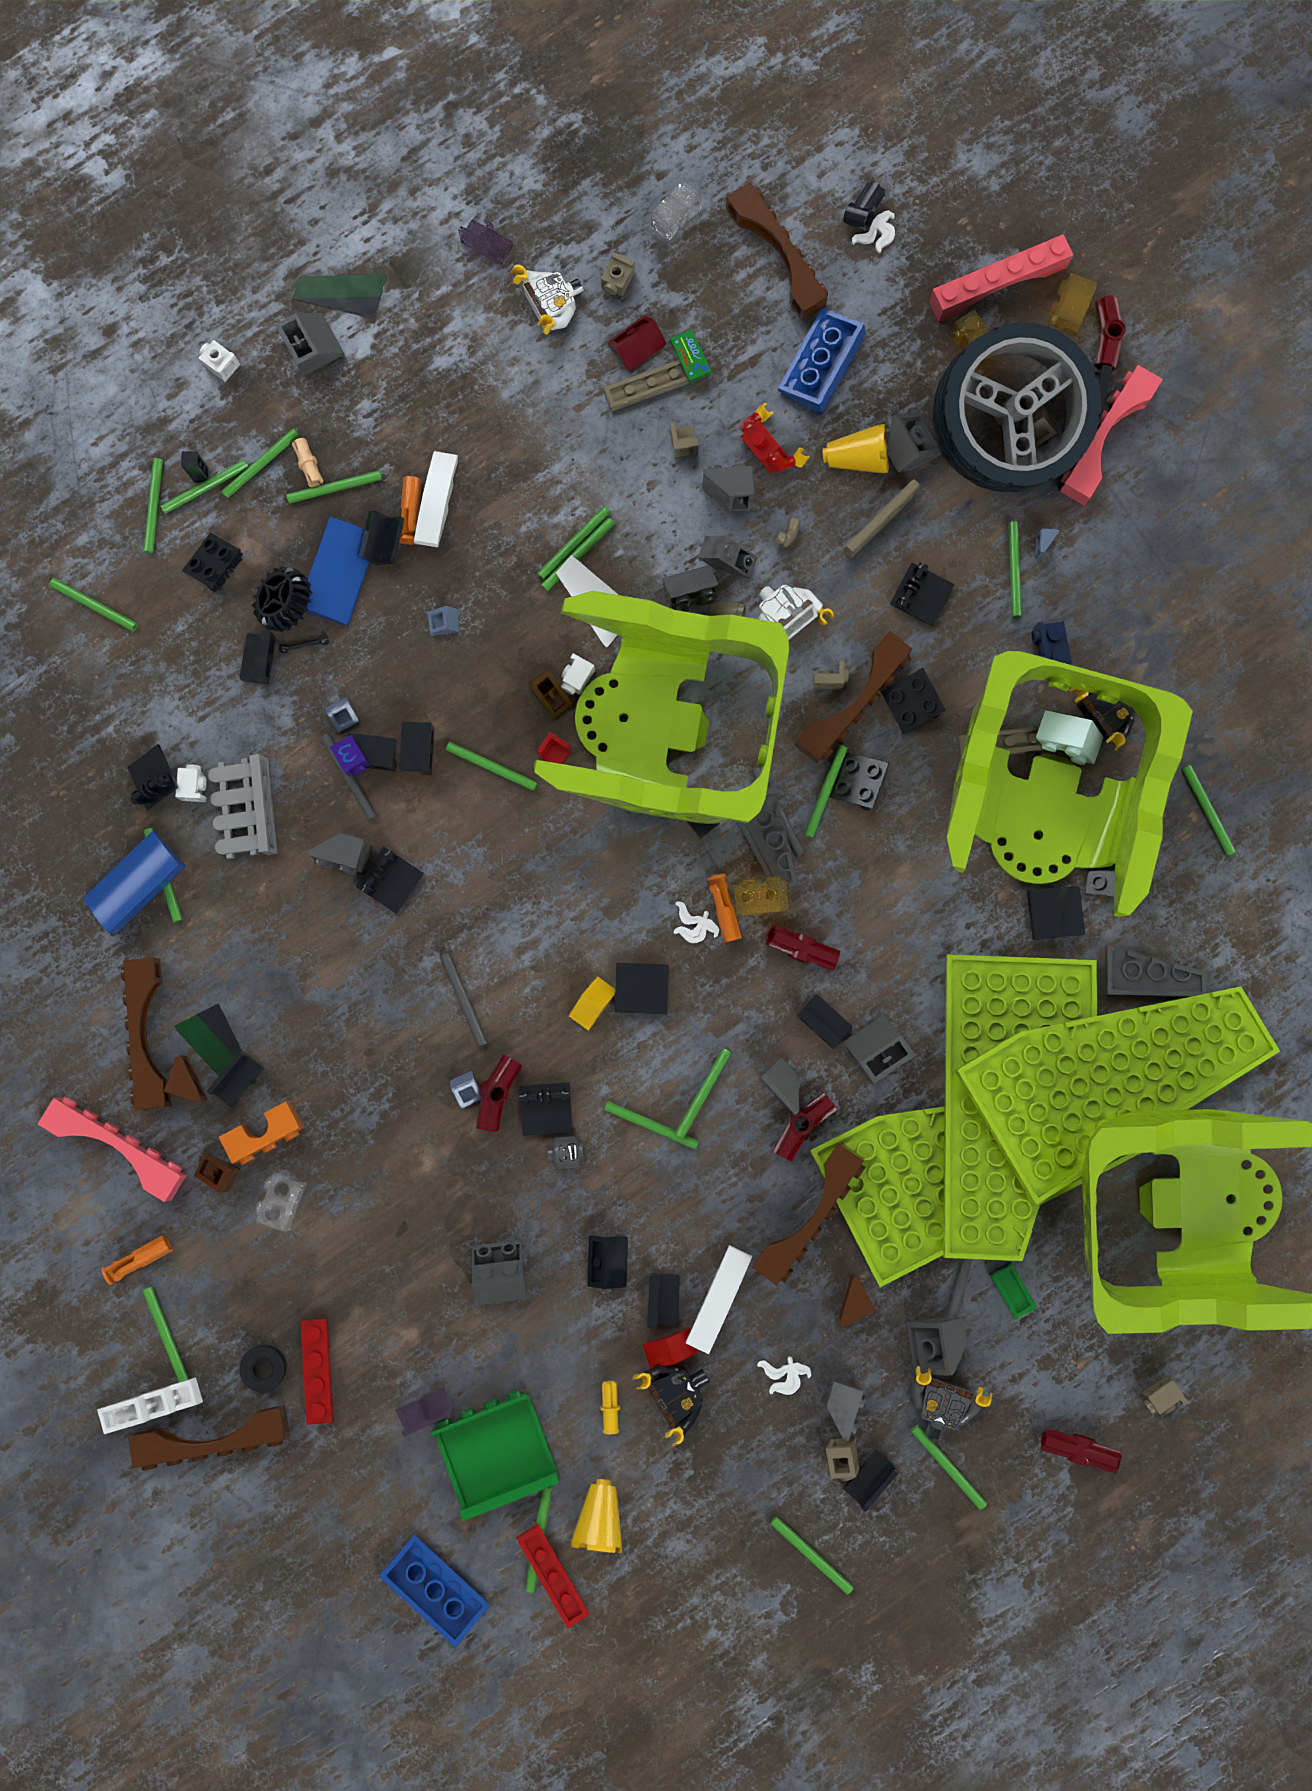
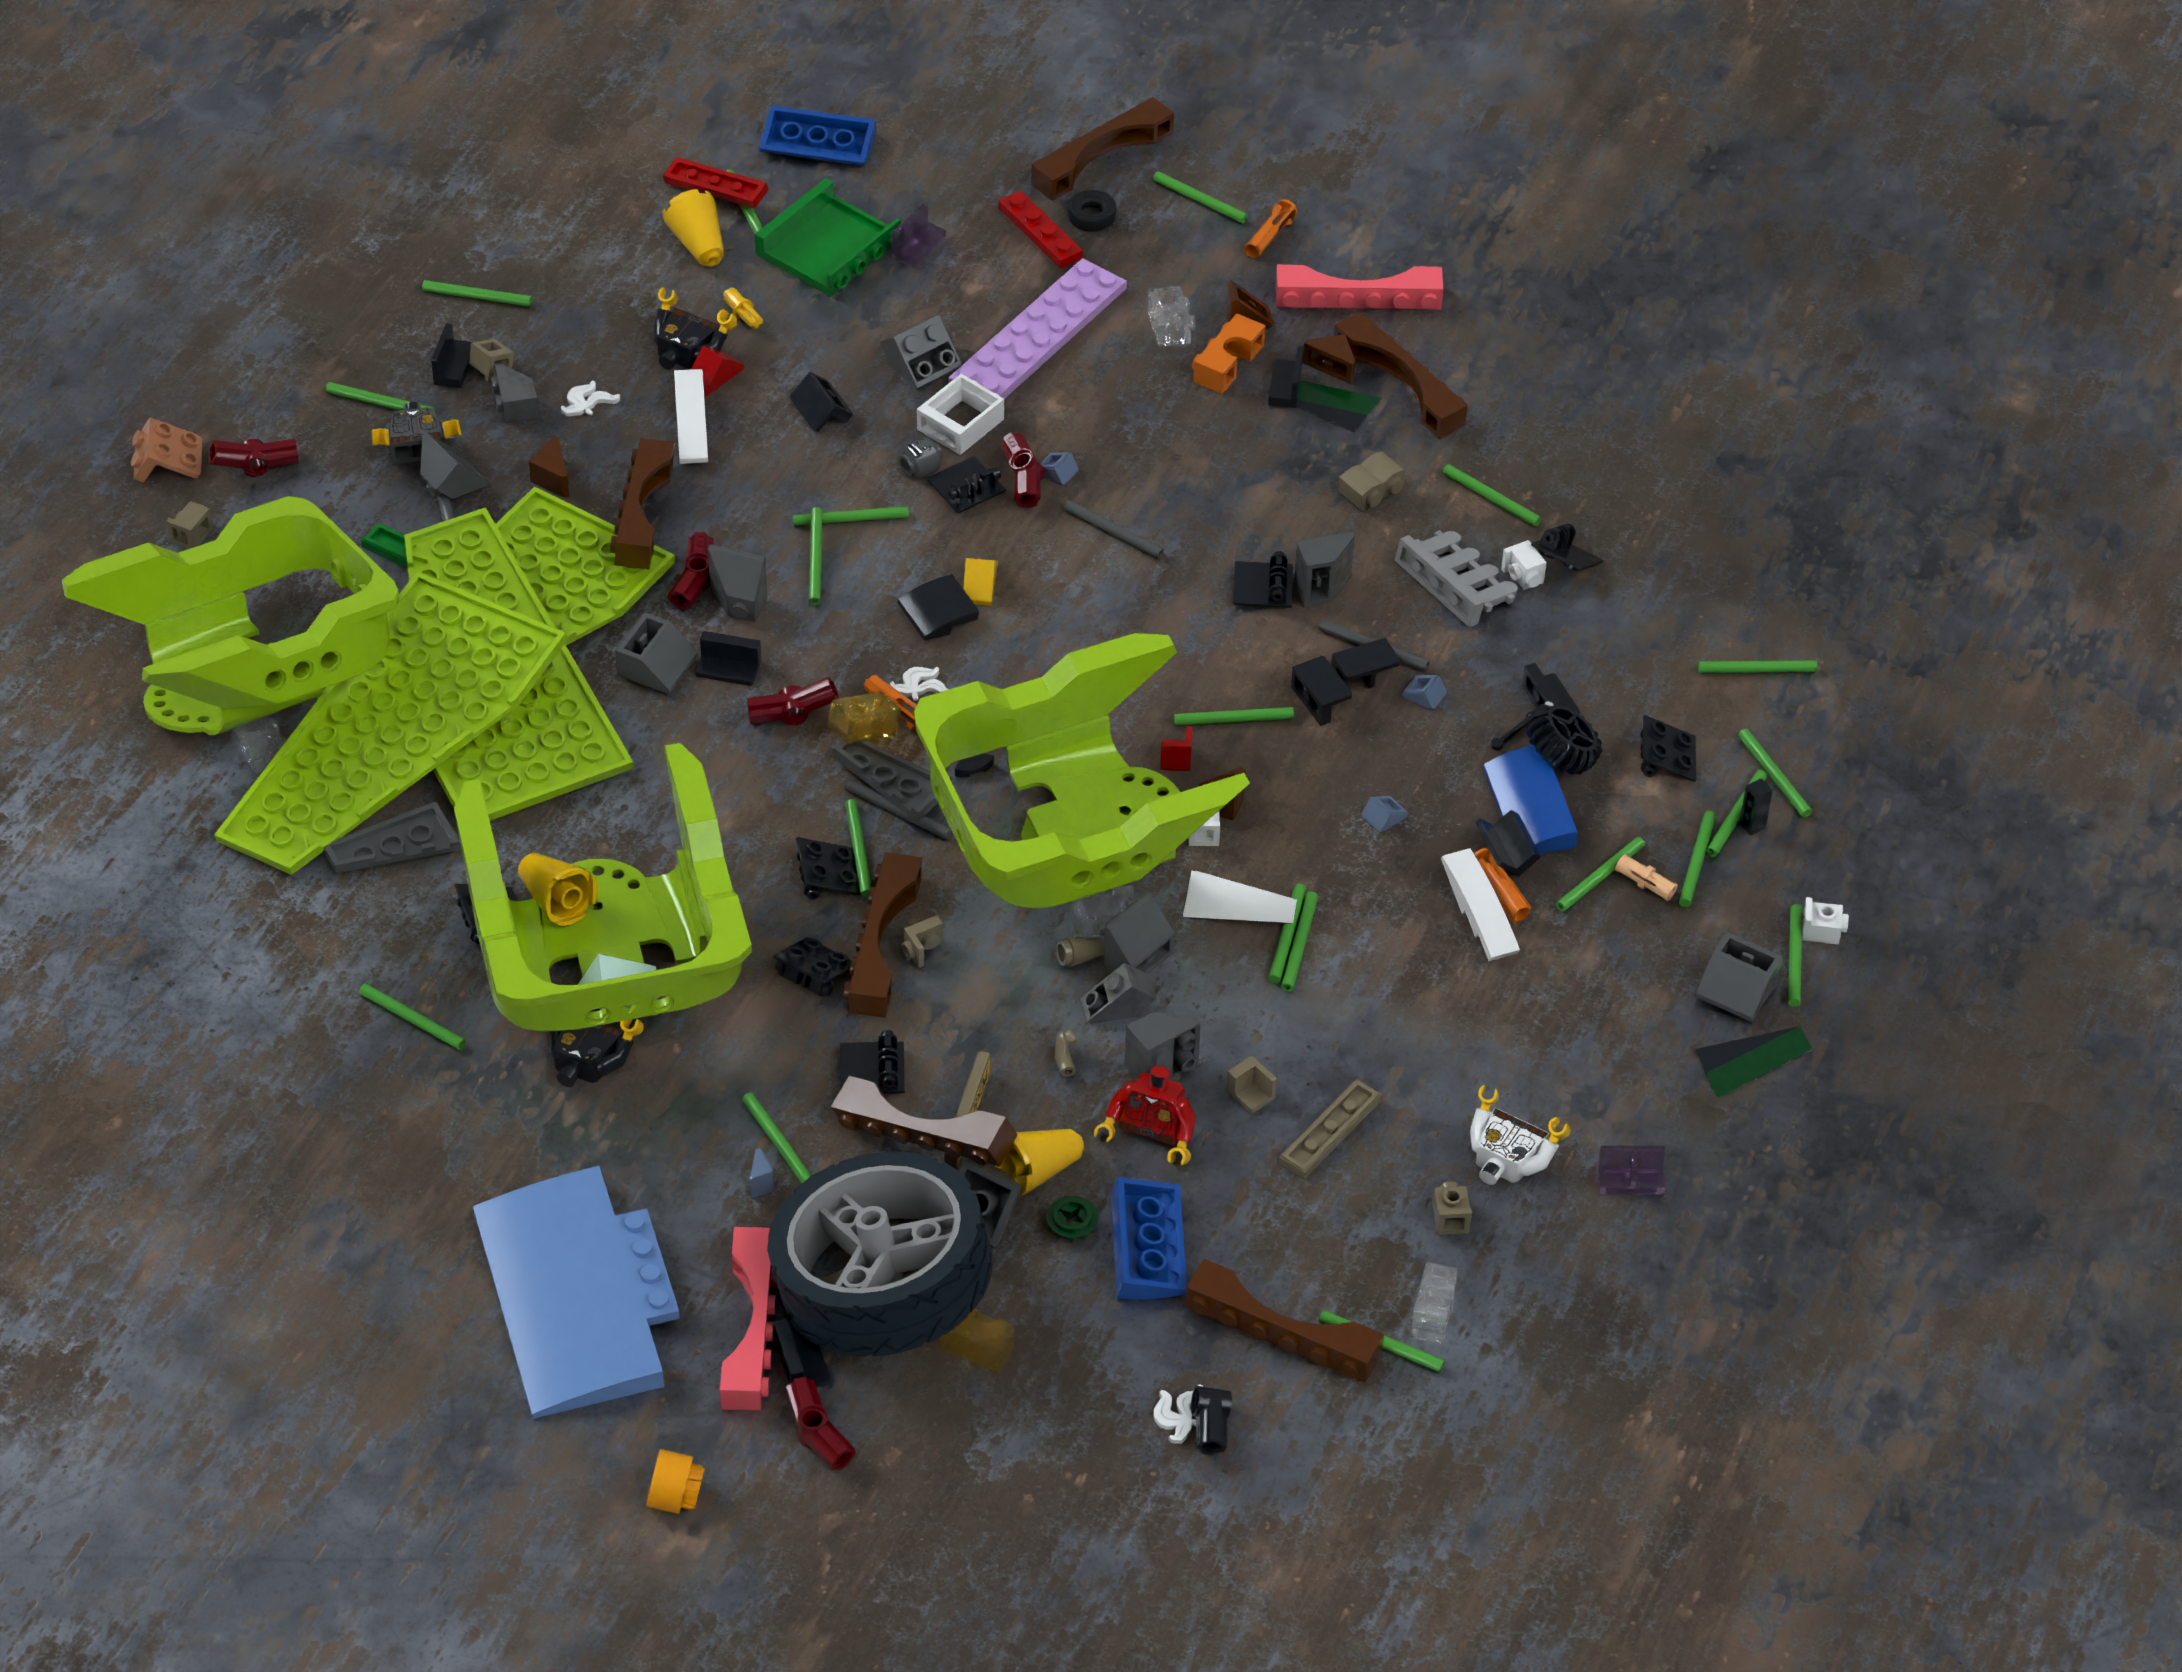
camera: 145 degrees right, 35 degrees down
blue slope [83,830,186,934] -> none
white slope [97,1377,203,1434] -> none
dark purple brick [330,735,370,777] -> none
dark red panel [607,315,666,371] -> none
black panel [647,1273,680,1328] -> none
green tile [670,329,711,384] -> none
white torso [759,585,833,639] -> none
coral arch [929,234,1073,322] -> none
black slope [1027,886,1085,940] -> none
dark blue bracket [1031,621,1072,665] -> none
clear yellow brick [1048,273,1098,335] -> none
none -> nougat bracket [131,417,202,483]
none -> medium blue slope [473,1166,680,1419]
none -> yellow cone [518,853,598,926]
none -> light orange piece [646,1449,704,1514]
none -> arch [831,1076,1018,1167]
none -> white window [917,374,1004,455]
none -> lavender plate [949,258,1127,399]
none -> dark green gear [1046,1196,1098,1242]
none -> bright green piece [1319,1310,1445,1373]
none -> dark tan brick [1339,451,1405,511]
none -> bright green bar [1788,904,1803,1007]

